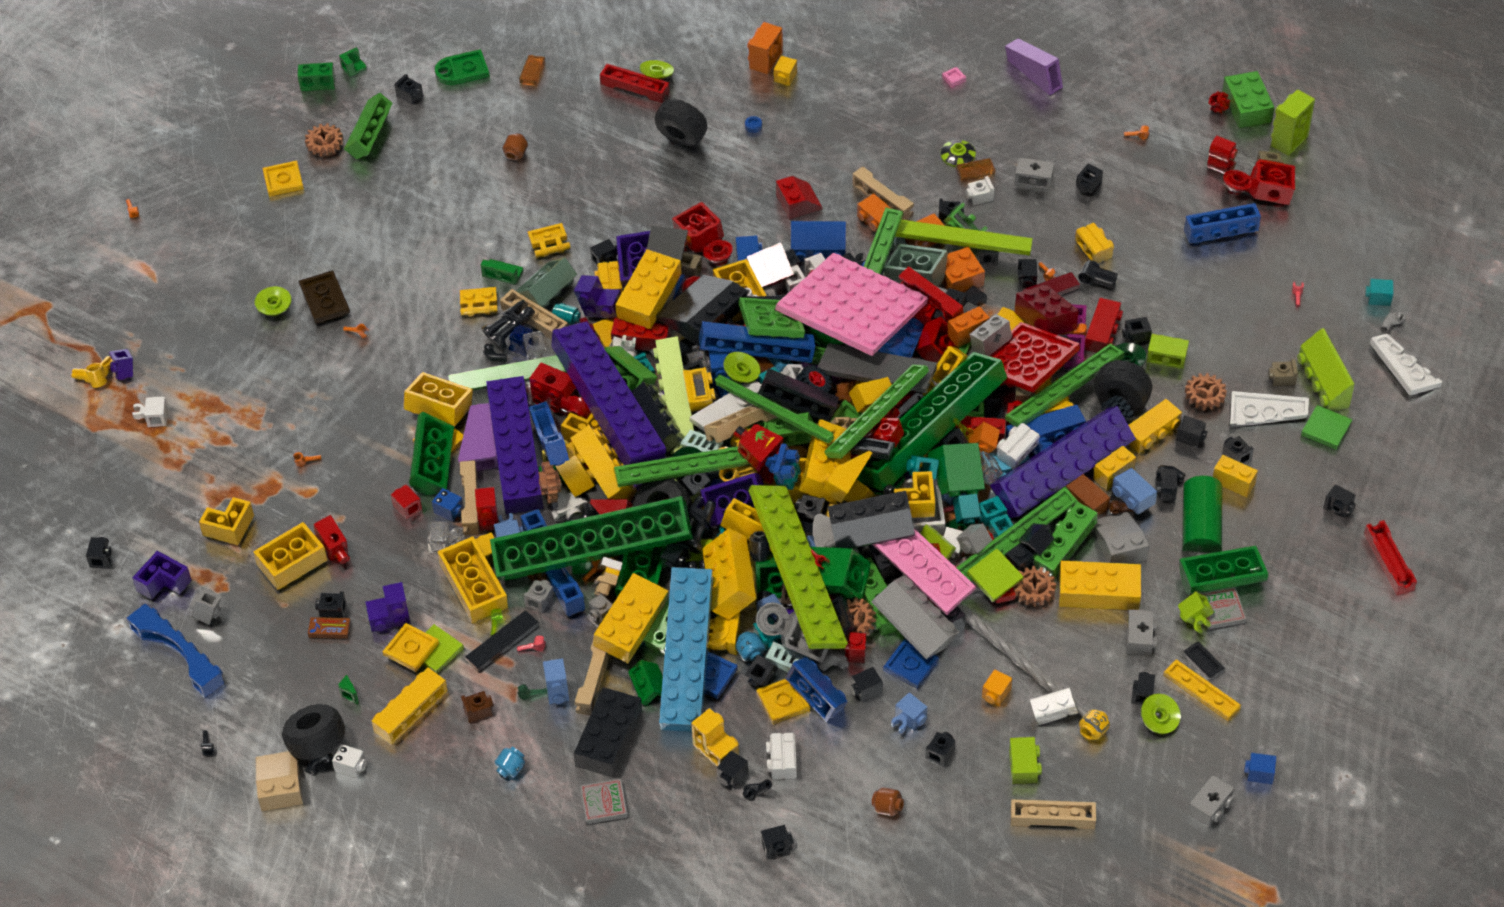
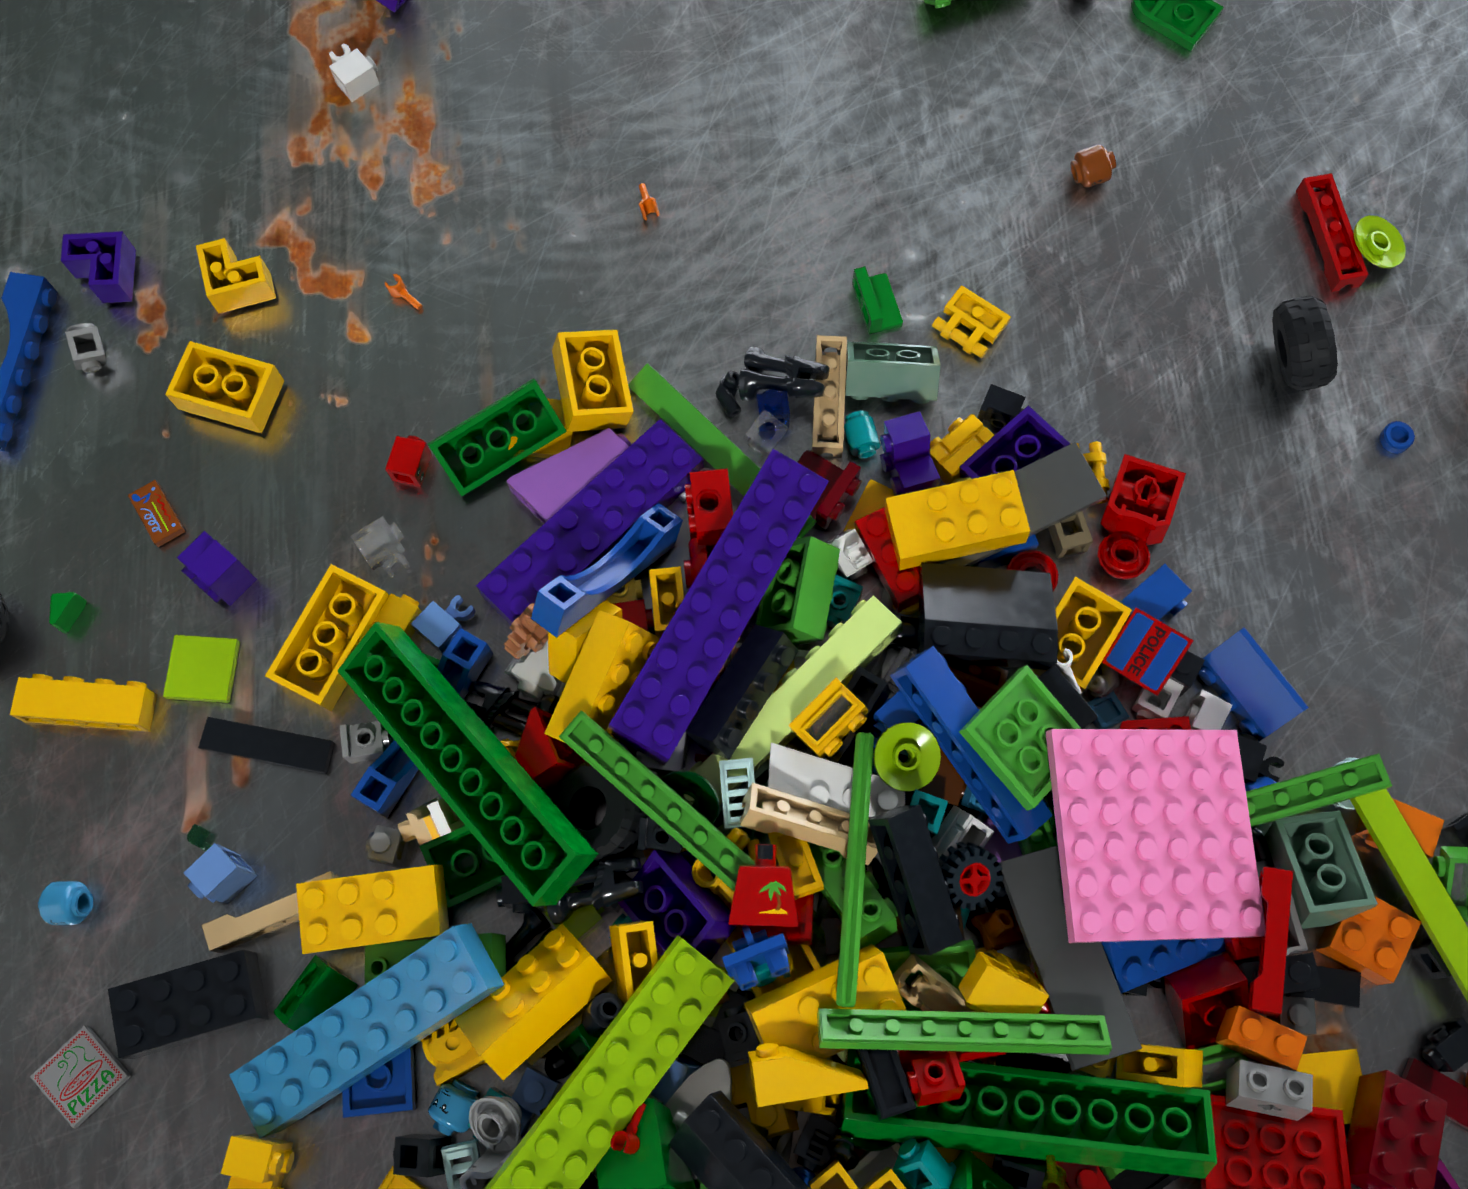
camera: 55 degrees right, 20 degrees up
black brick [86,537,112,569] -> none
lime dish [254,286,292,316] -> none
dark brown plate [298,270,350,324] -> none
red torso [314,515,350,564] -> none
black brick [315,591,347,618] -> none
yellow tile [382,623,439,672] -> none
blue brick [432,488,464,522] -> none
yellow plate [459,287,498,317] -> none
tan piece [460,461,479,535] -> none
reddish brown brick [461,691,494,723] -> none
red brick [475,487,499,531] -> none
clear neon green hand [490,609,503,636] -> none
coral hand [517,636,546,651] -> none
clear orange tile [519,55,545,85] -> none
red slope [776,176,823,220] -> none
tan piece [852,166,914,220] -> none
orange brick [857,193,890,232] -> none

